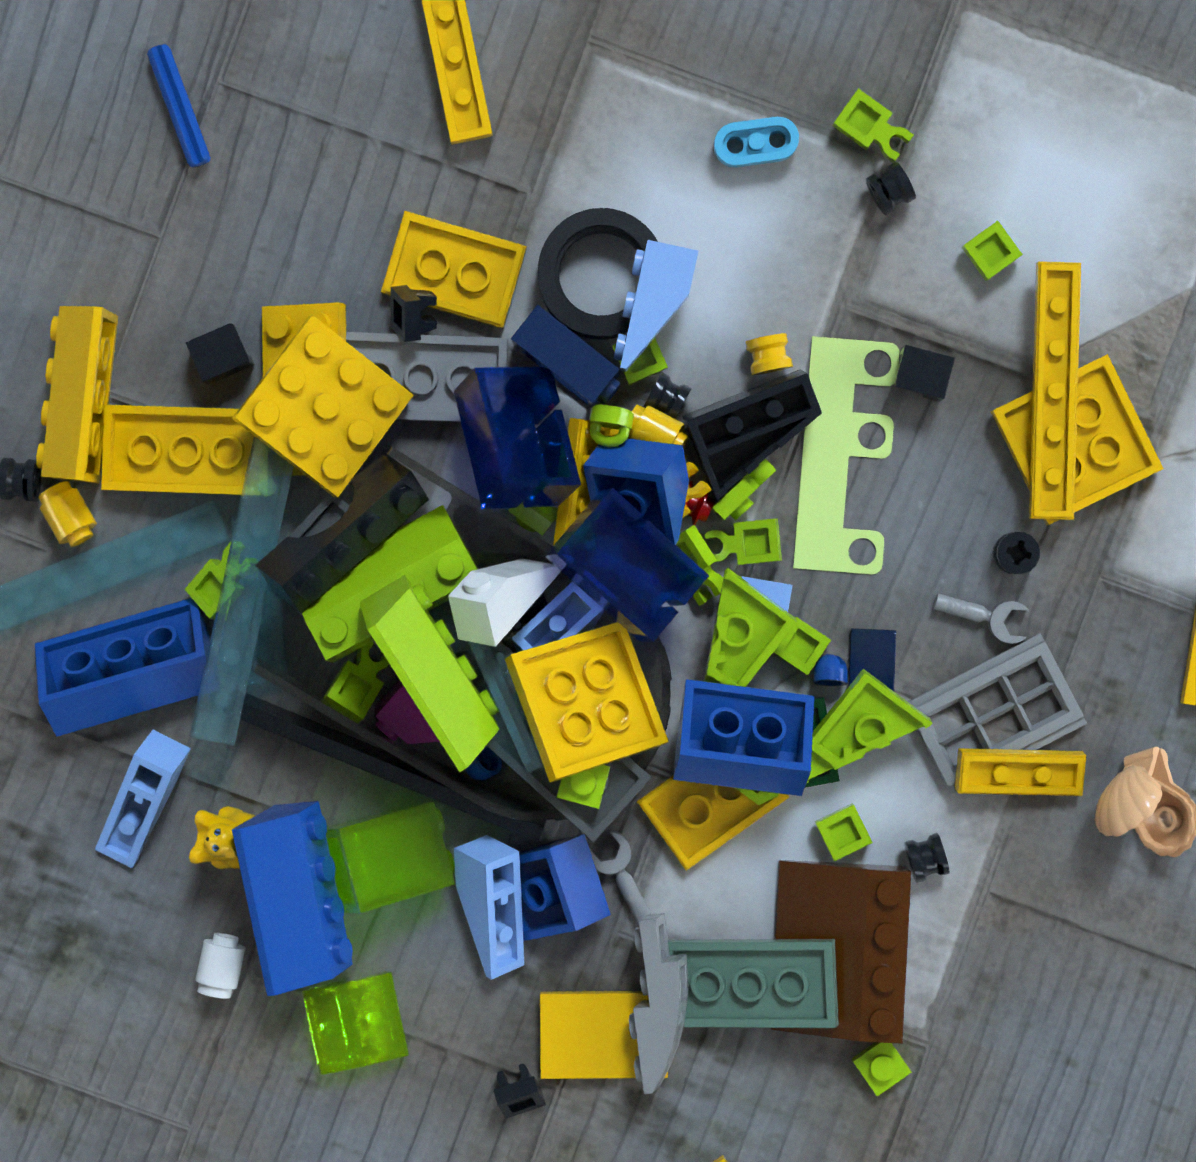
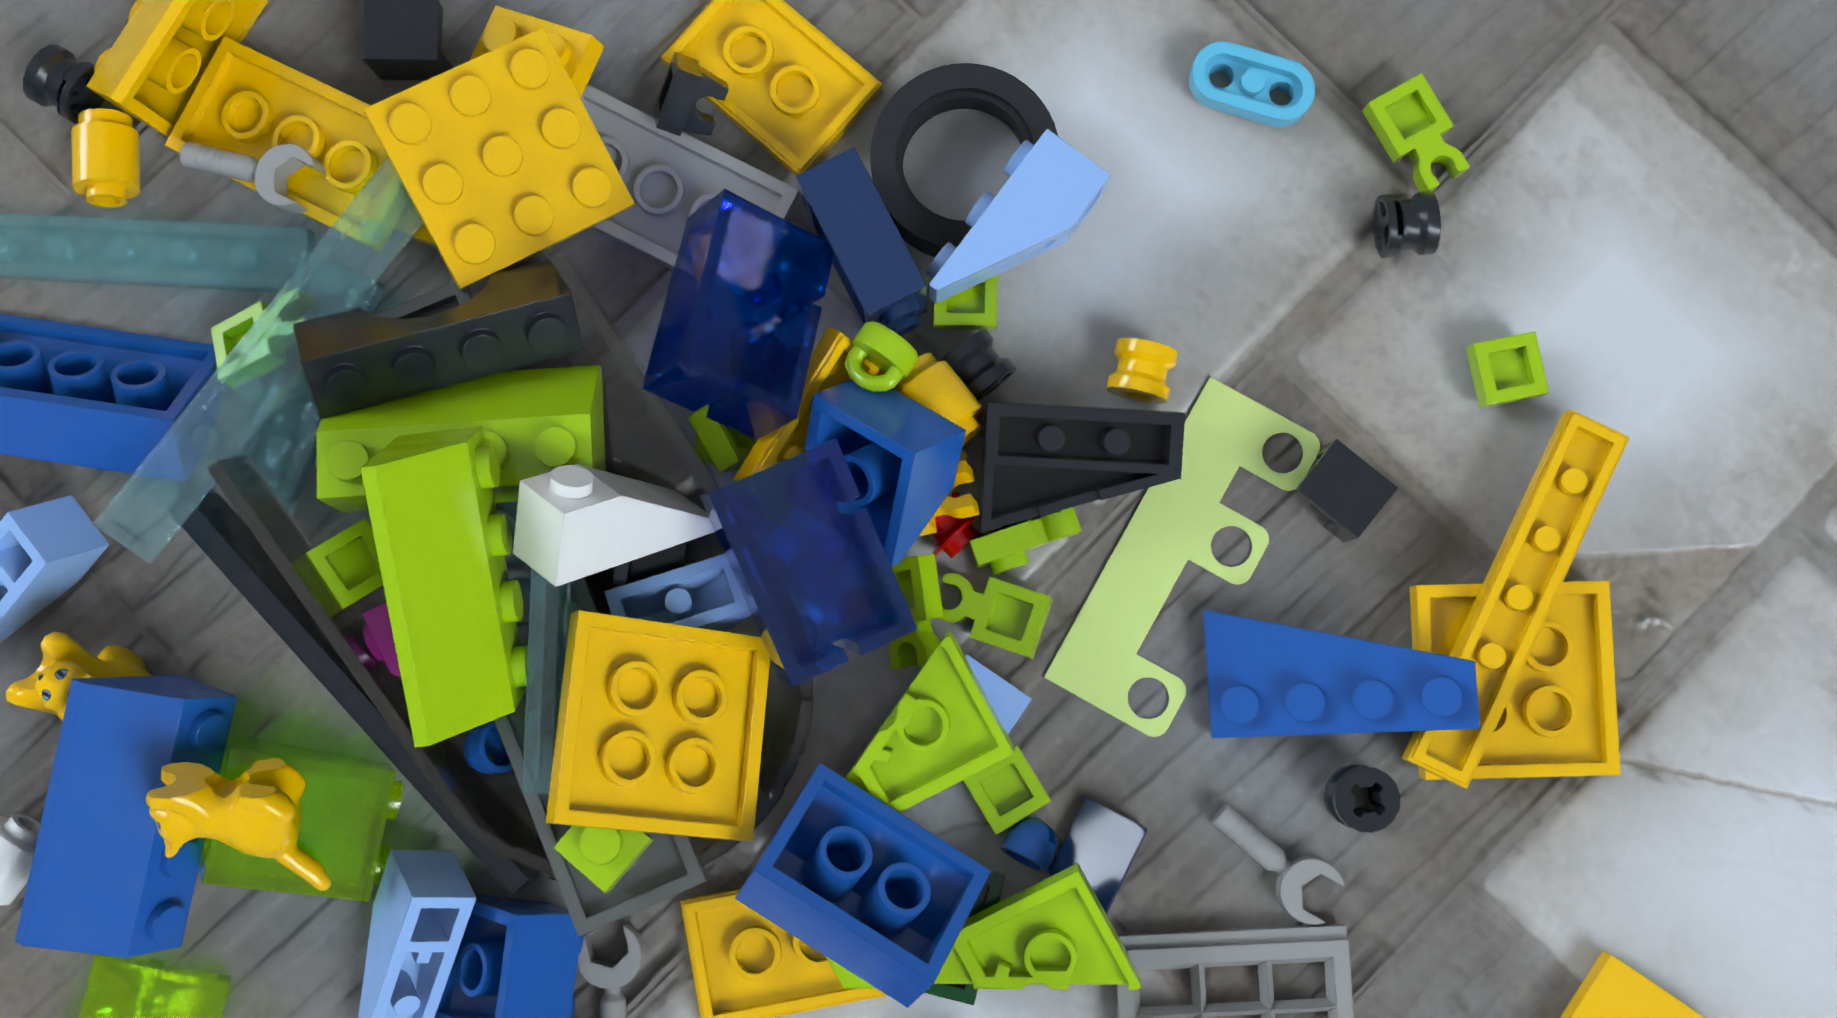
camera: 30 degrees right, 5 degrees down
none -> yellow animal [145,758,331,891]
none -> light grey piece [180,142,326,214]
none -> blue wing [1203,610,1481,738]

